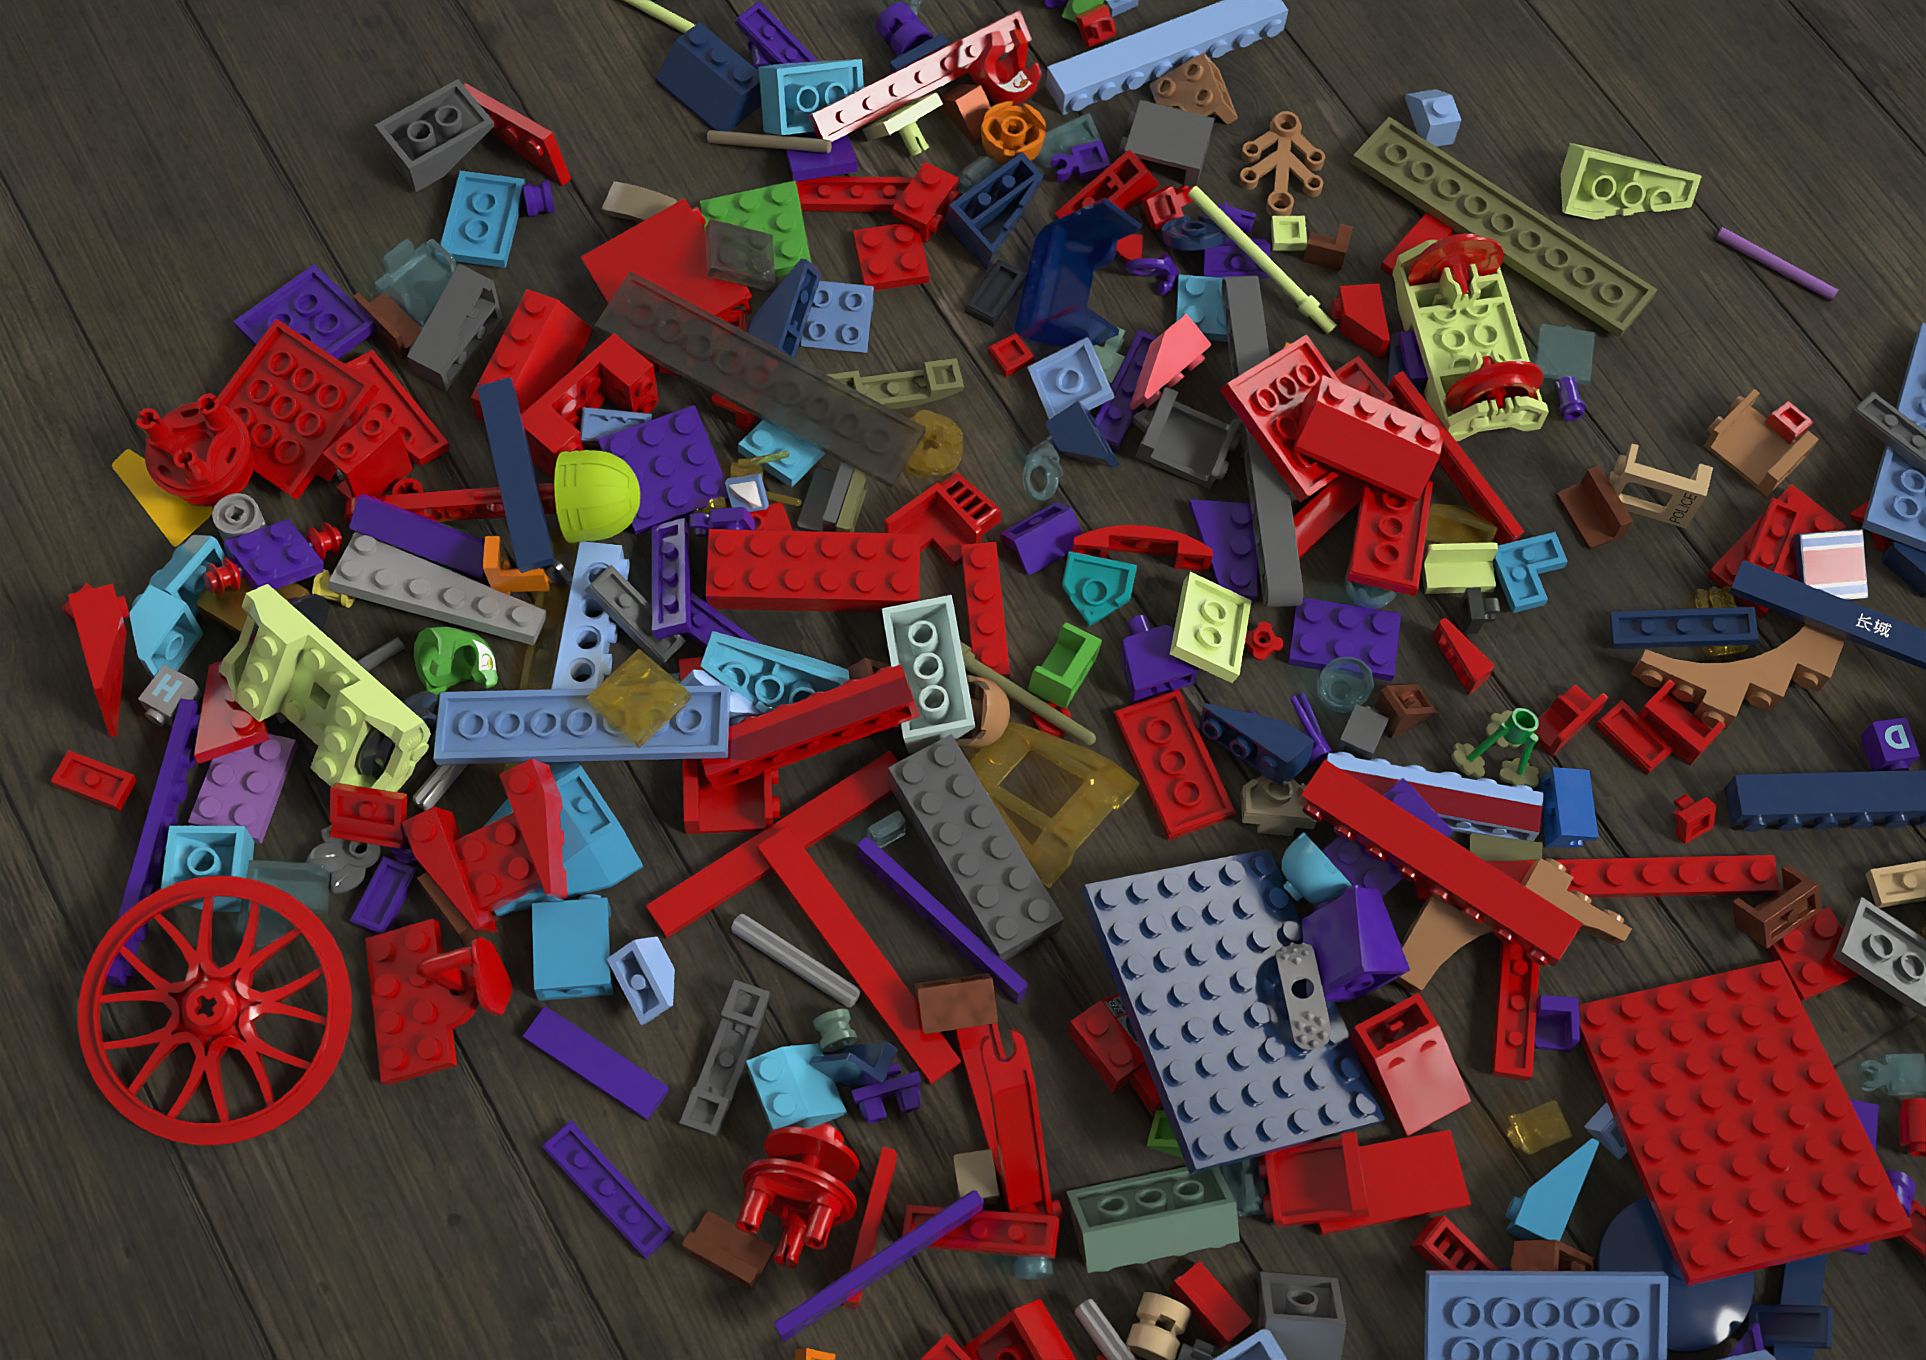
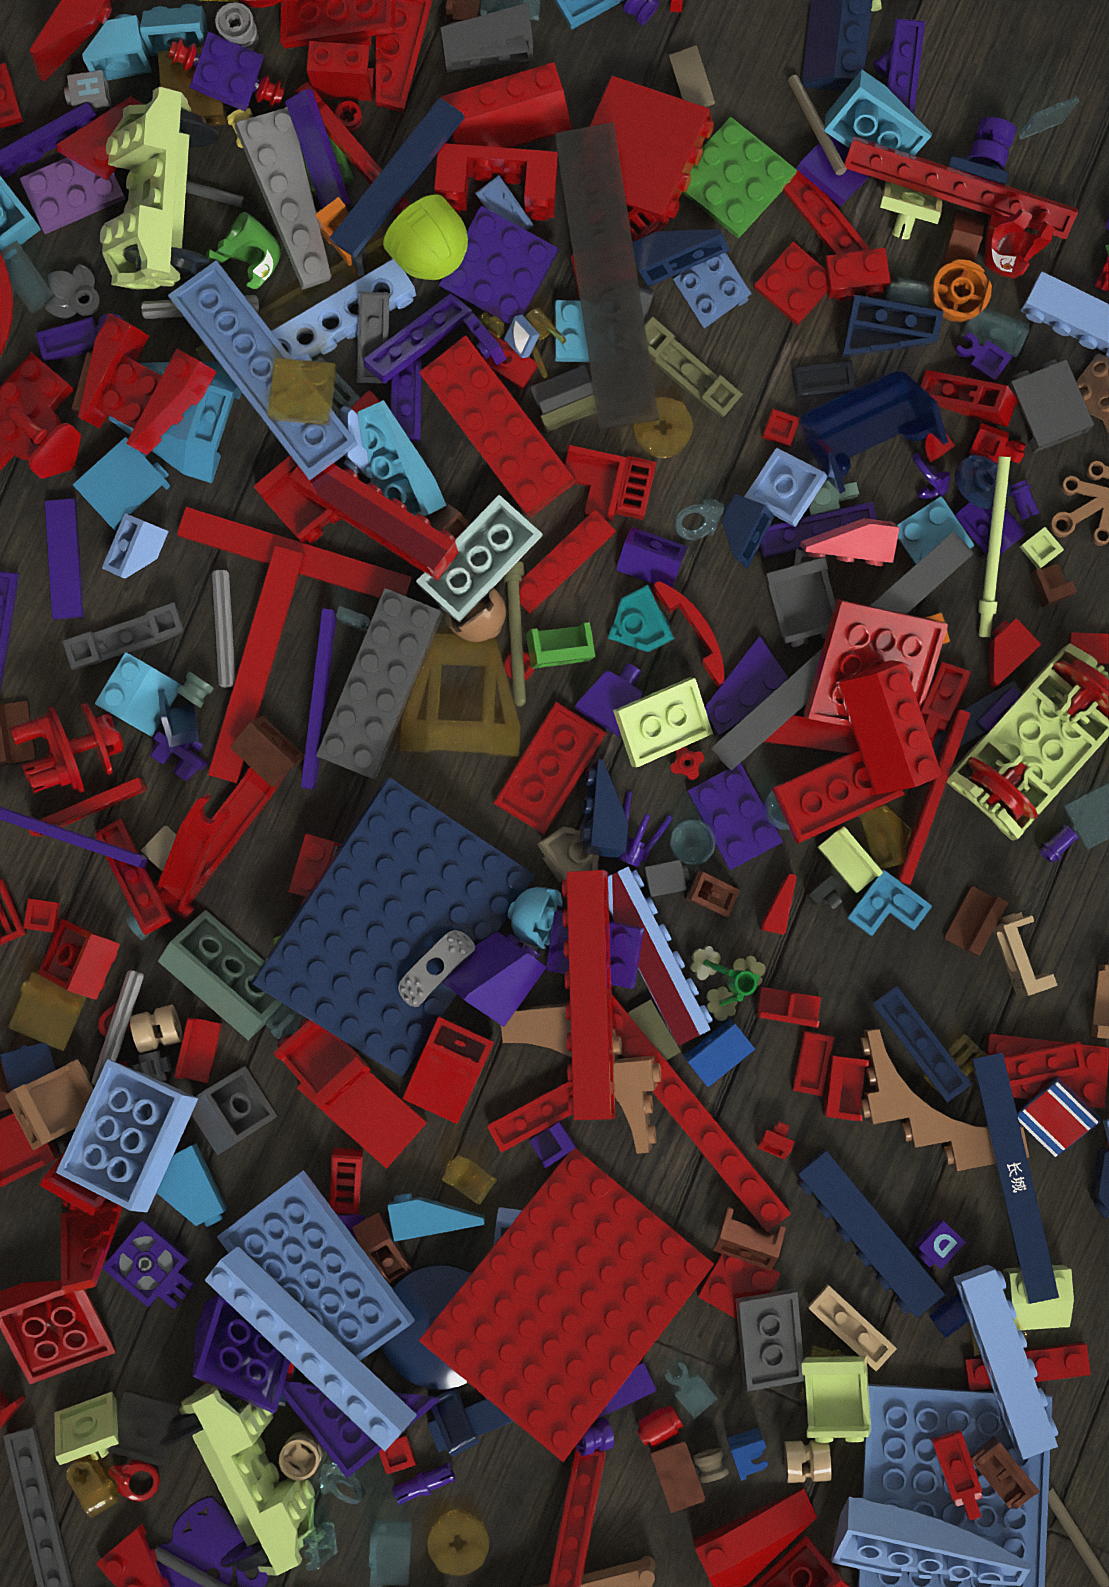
camera: 60 degrees right, 20 degrees up
red plate [330,782,407,849] -> none
clear smoke plate [705,219,775,292] -> none

